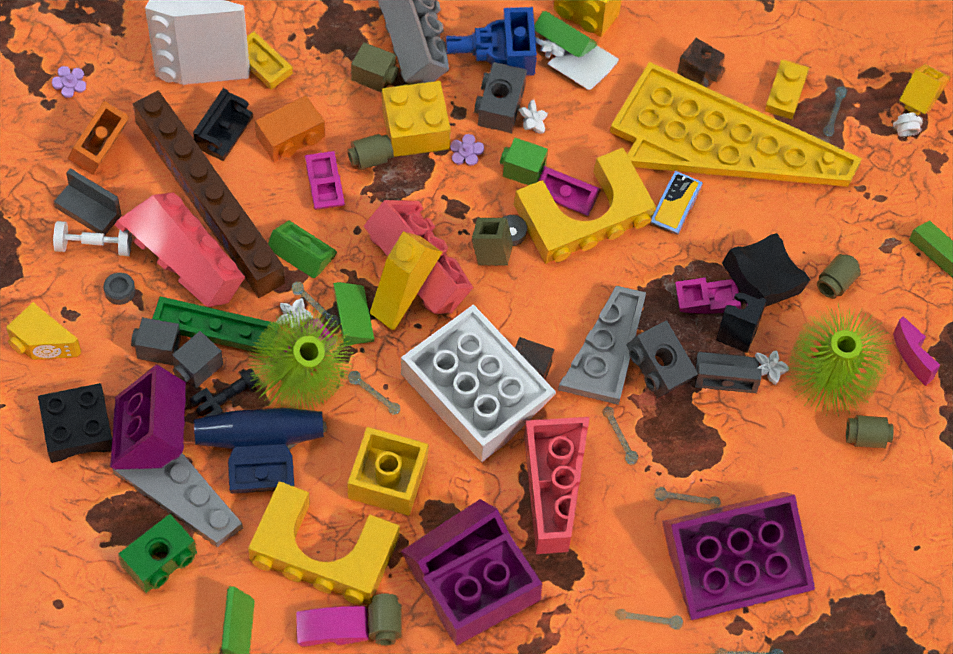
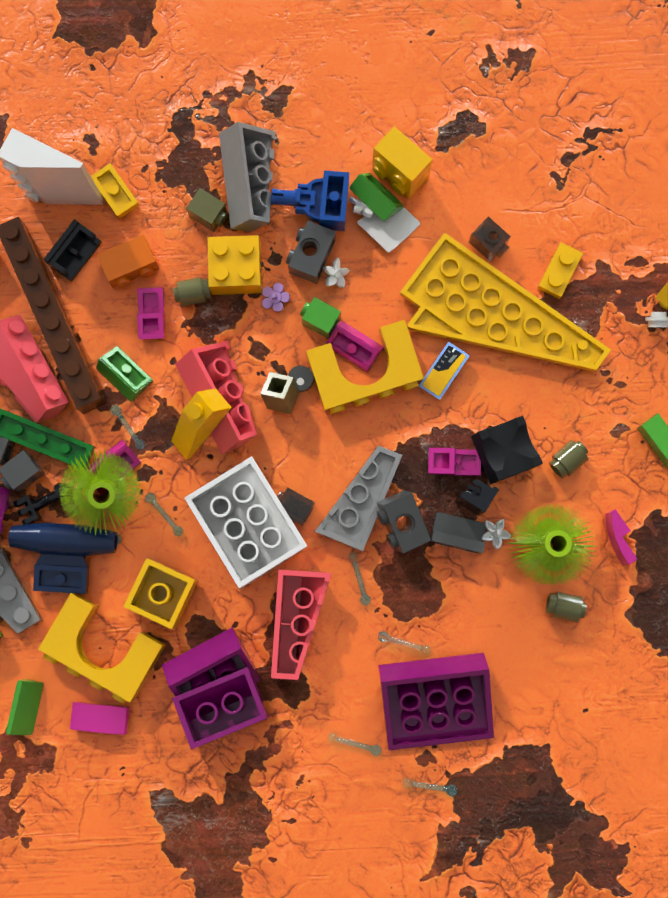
camera: 15 degrees right, 20 degrees up
white plant [276,298,313,333] -> none
bright green slope [333,282,374,346] -> none
olive brick [369,594,402,646] -> none
clear light blue hinge [823,86,847,136] -> none

